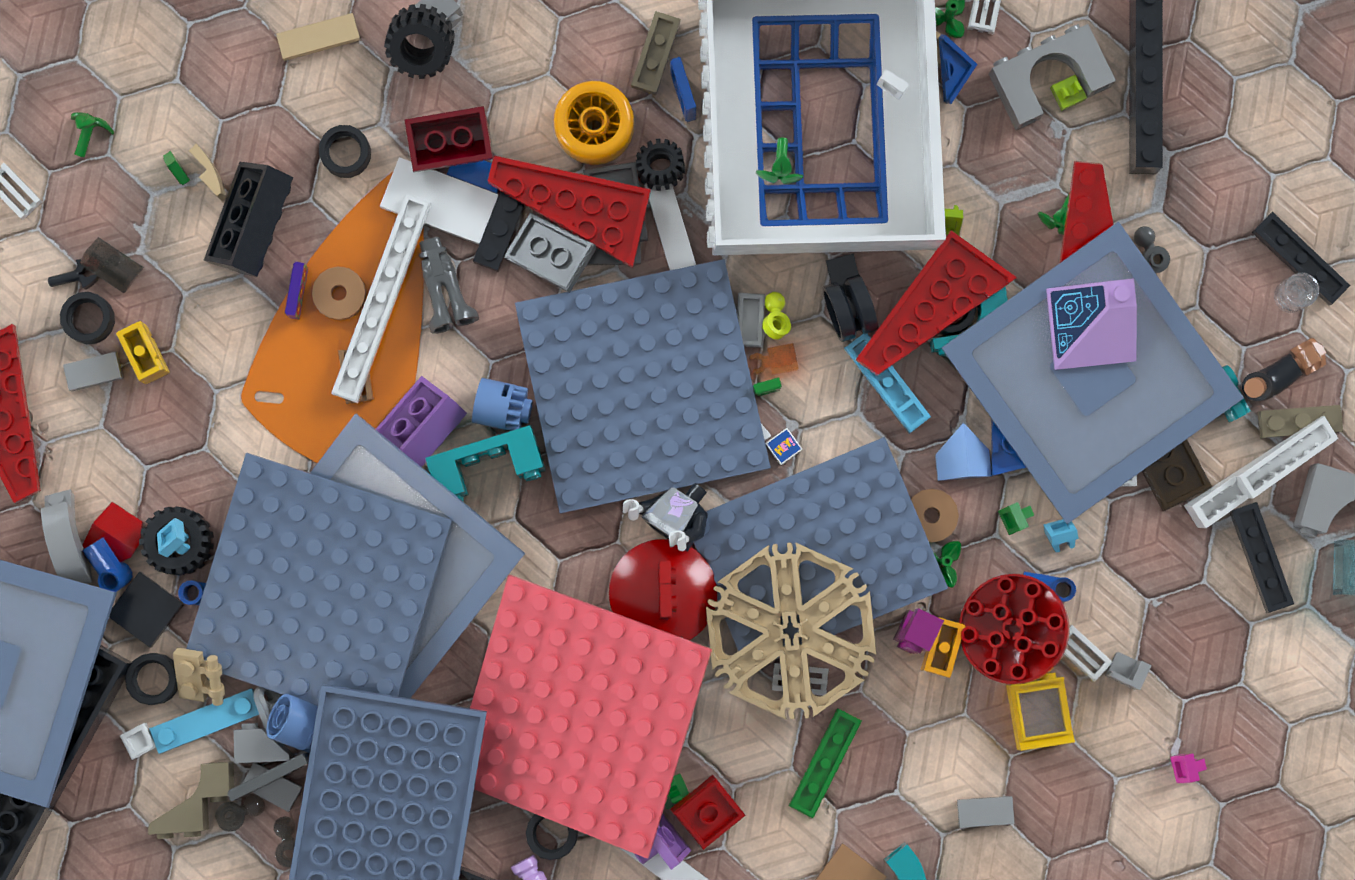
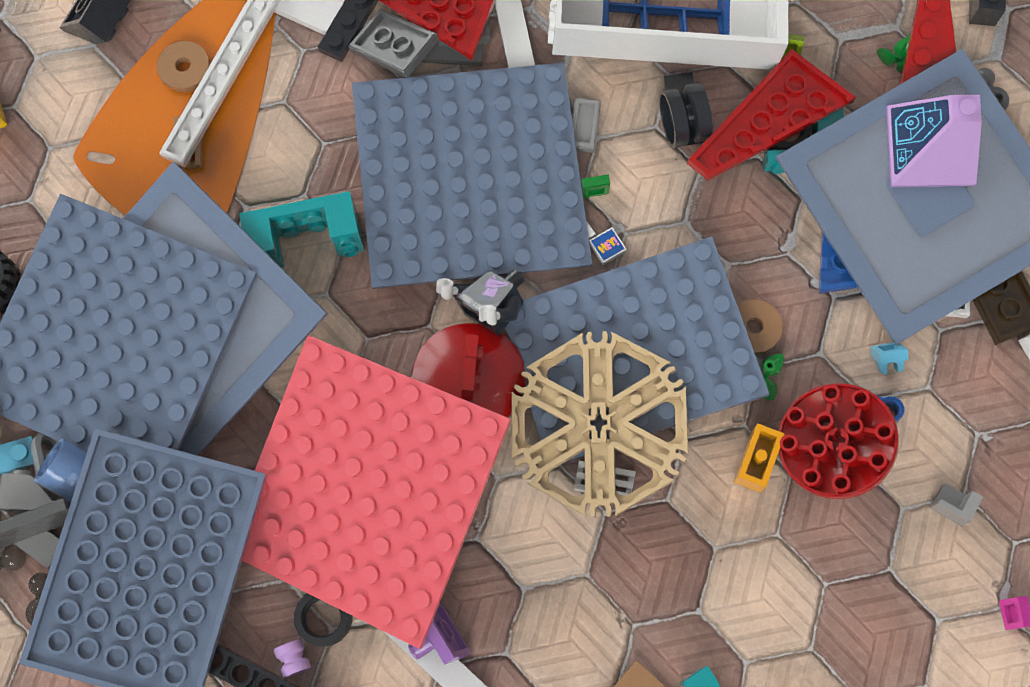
camera: 10 degrees right, 10 degrees down
dark purple tile [285,262,308,320] -> none
medium lavender slope [376,376,467,467] -> none
dark grey piece [419,237,479,334] -> none
medium blue gear [472,378,533,431] -> none
green tile [665,773,689,809] -> none
red tile [670,775,746,850] -> none
clear orange plate [749,343,799,375] -> none
neon yellow plate [763,292,791,339] -> none
green tile [788,708,862,818] -> none
medium azure plate [844,334,931,434] -> none
magenta arch [893,608,944,654] -> none
light blue slope [935,423,992,481] -> none
light grey tile [957,796,1015,828] -> none
green tile [998,502,1034,535] -> none
window [1006,672,1075,751] -> none
white tile [1064,625,1112,682] -> none

